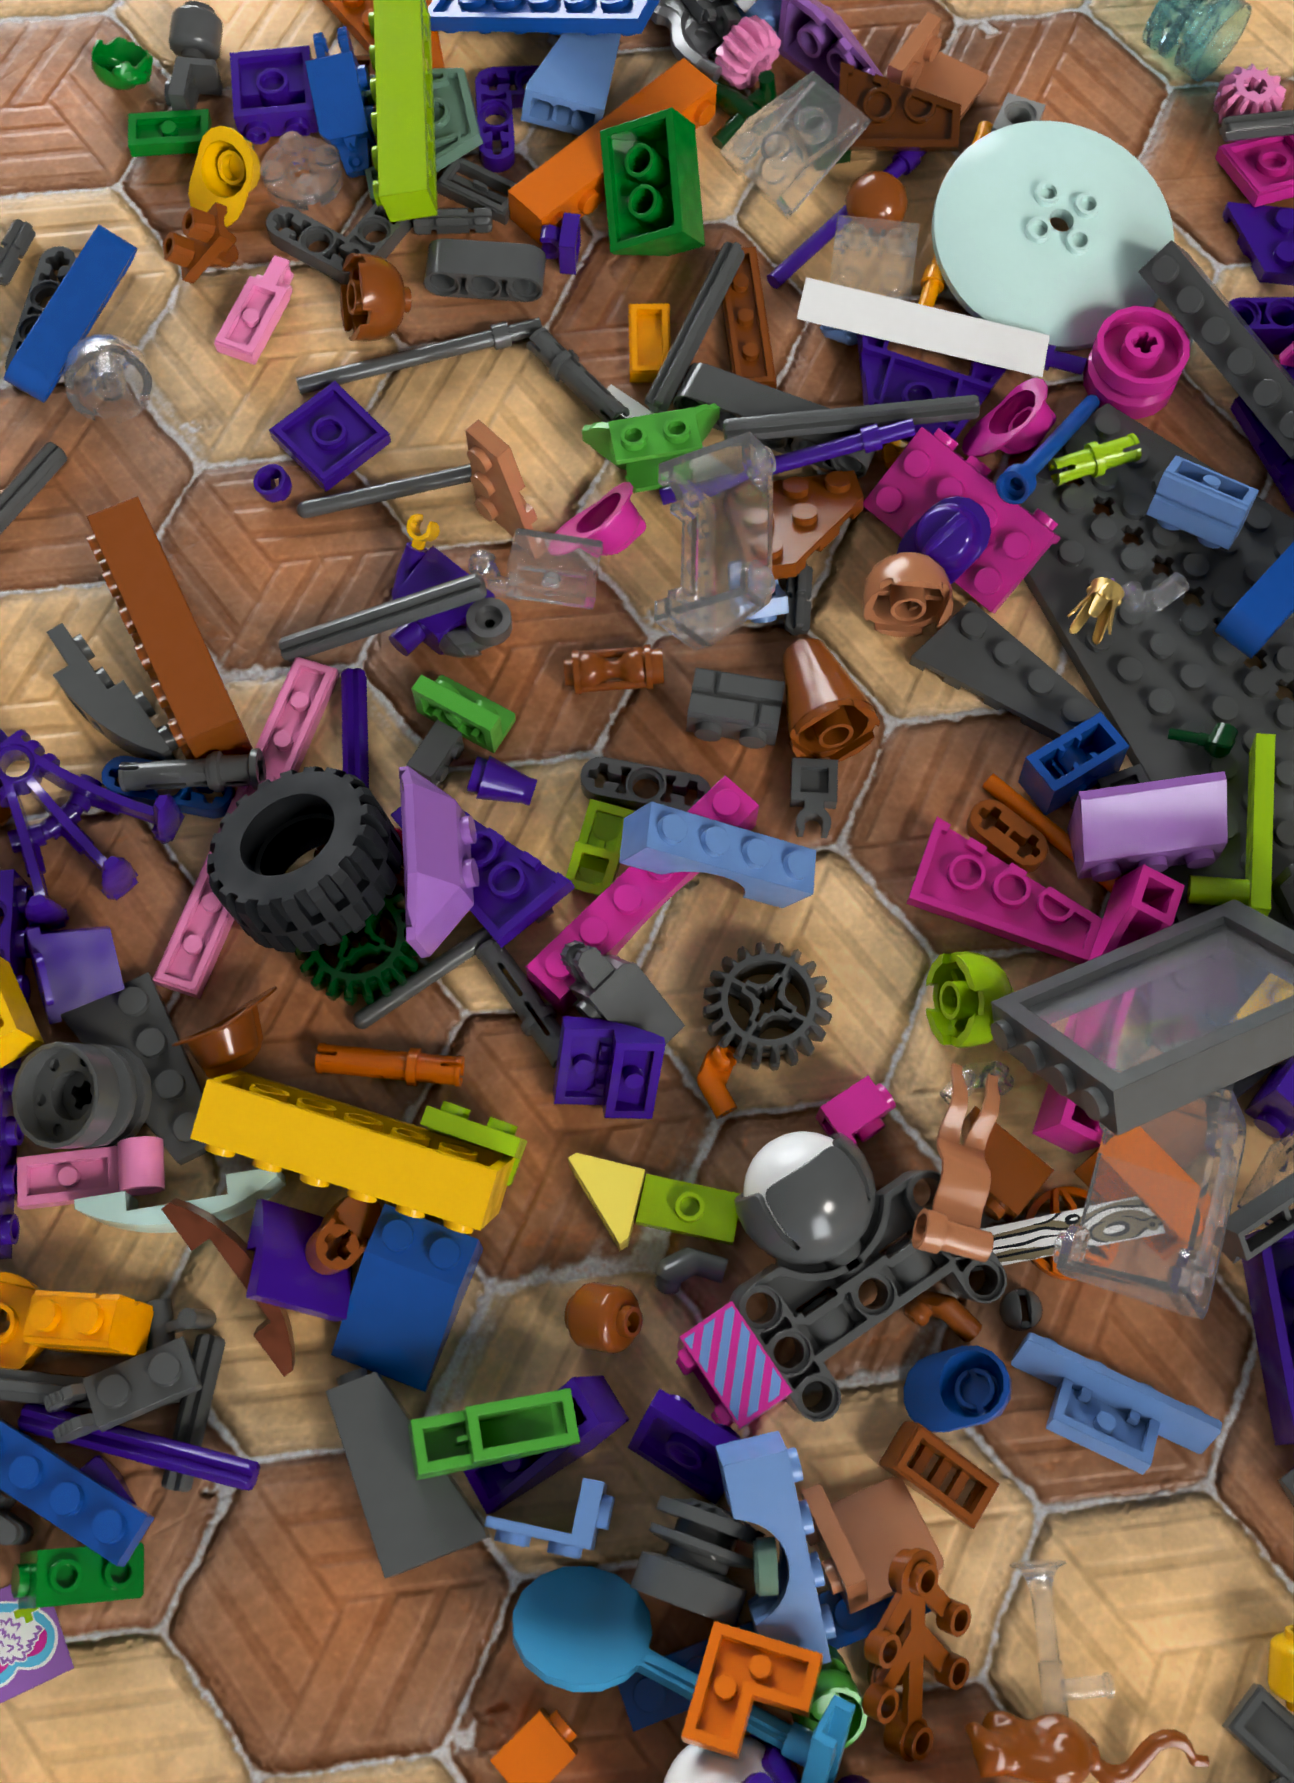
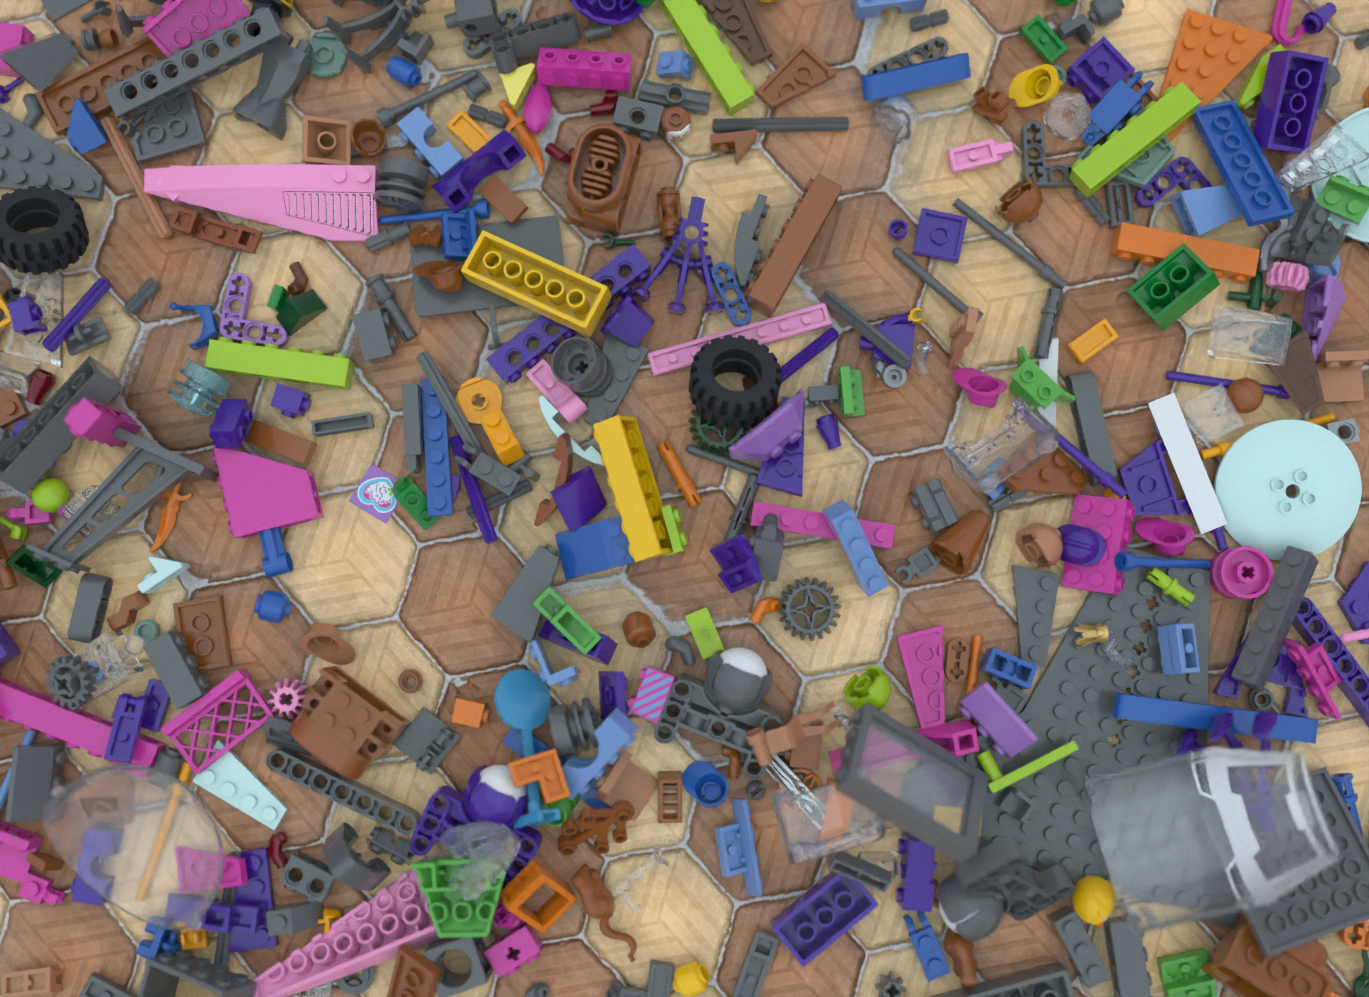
camera: 55 degrees right, 15 degrees up
dark grey pin [118,748,266,793] -> none
dark orange piece [172,986,277,1079] -> none
dark orange piece [305,1196,382,1275] -> none
dark grey beam [424,238,546,302] -> none
clear panel [506,528,603,610] -> none
dark purple tile [540,213,581,275] -> none
dark orange piece [564,644,664,695] -> none
lime slope [566,799,635,896] -> none
light yellow slope [568,1153,645,1251] -> none
dark grey beam [581,757,711,812] -> none
dark grey axle [644,241,745,414] -> none
dark orange tile [715,247,777,389] -> none
dark grey axle [723,395,980,443] -> none
sand green tile [753,1537,779,1596] -> none
dark pink brick [815,1075,896,1144] -> none
dark green hand [1168,723,1238,758] -> none

